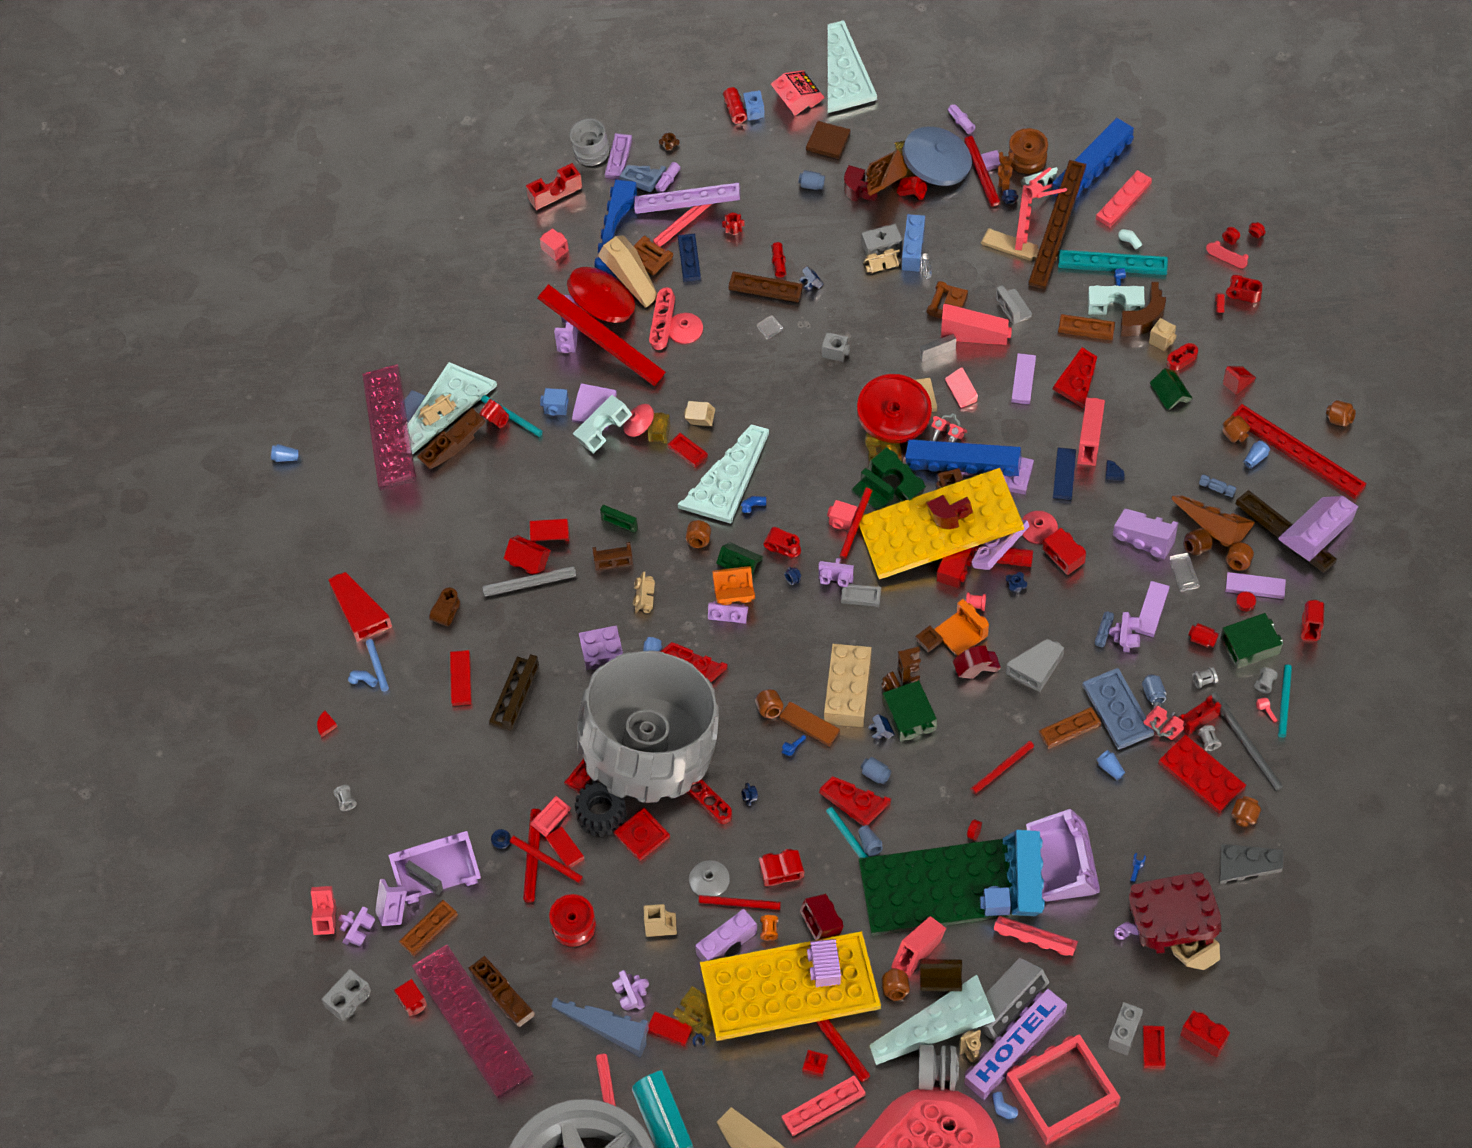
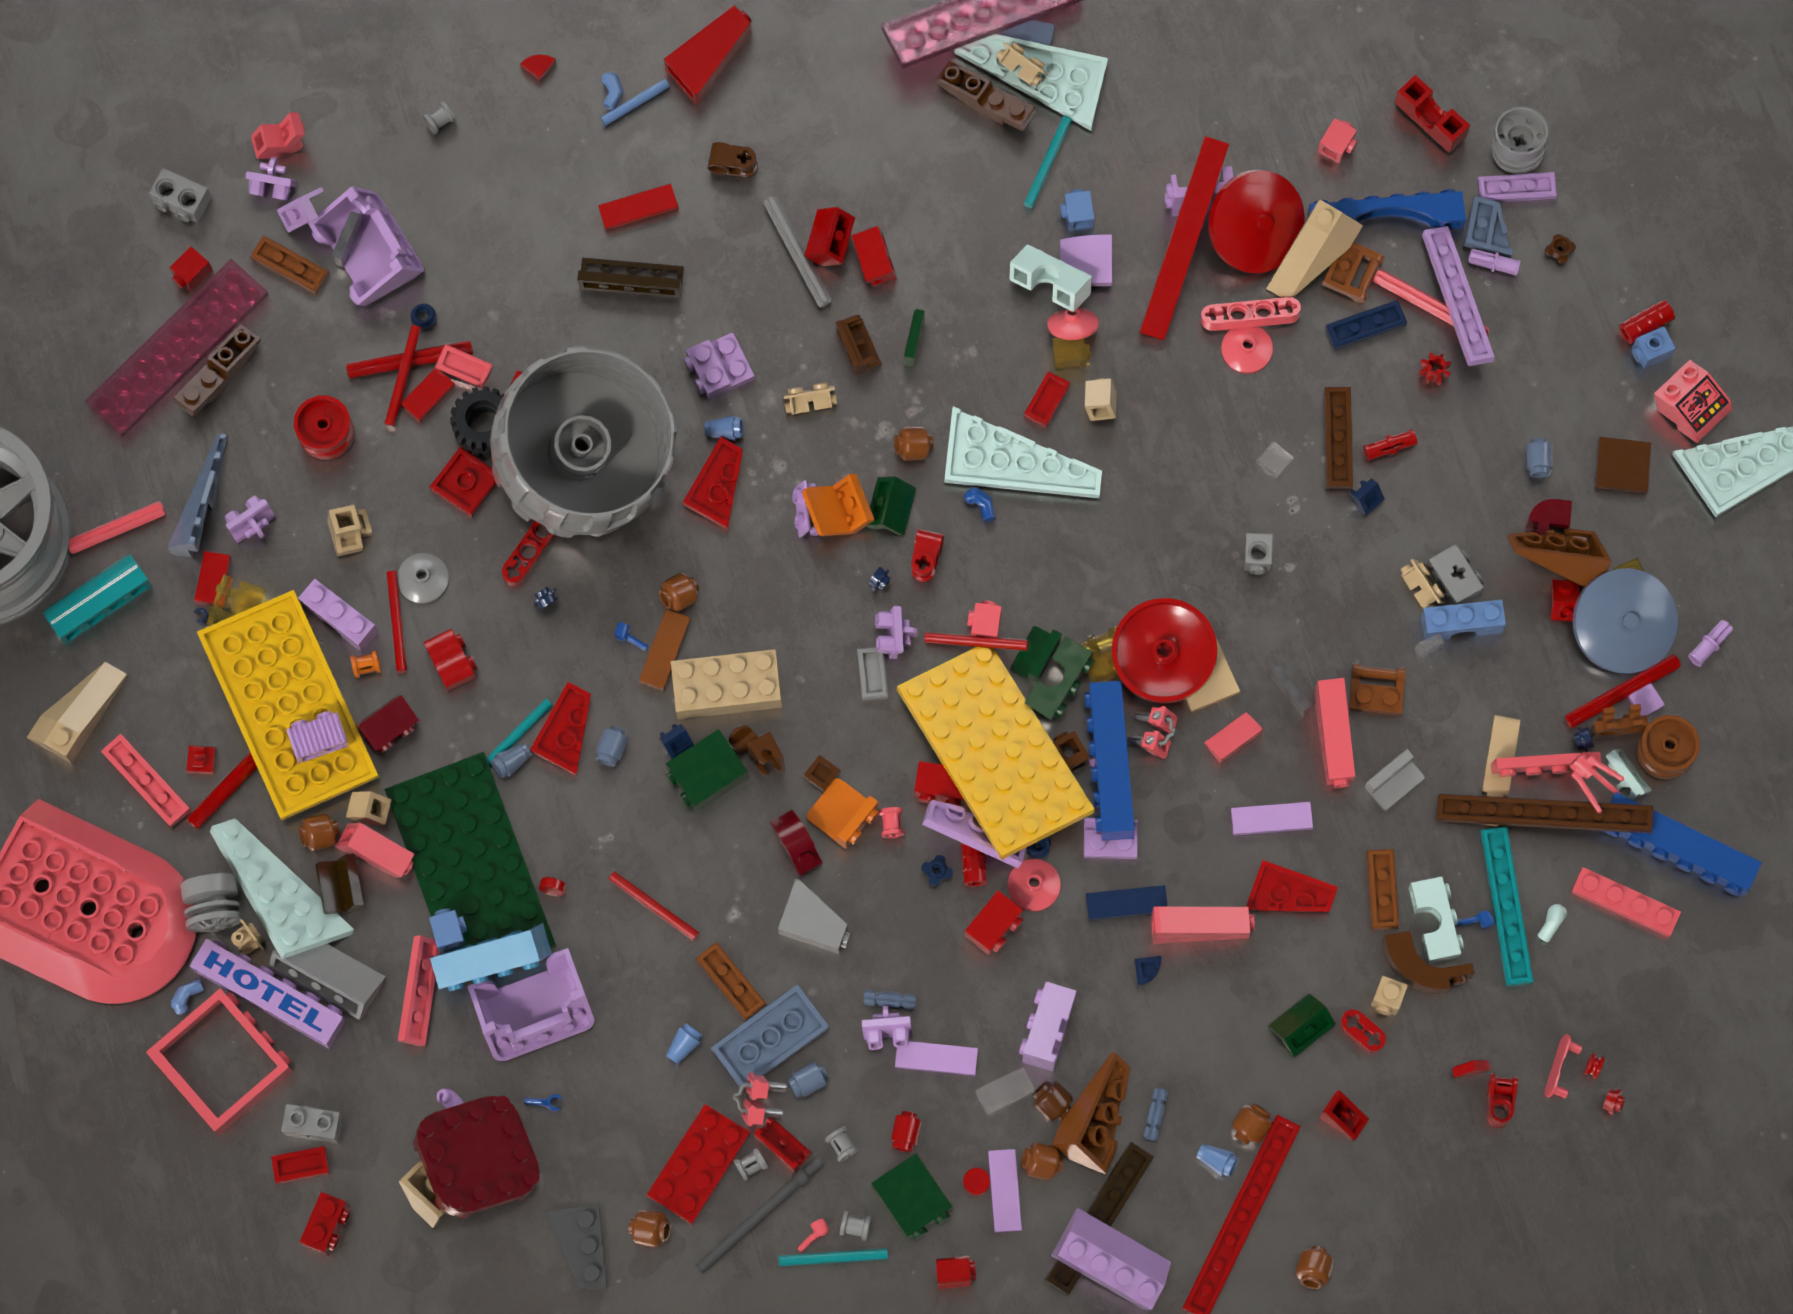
camera: 75 degrees right, 15 degrees up
red piece [479,398,509,428] -> none
dark red brick [926,495,973,529] -> none
none -> tan brick [346,791,391,825]

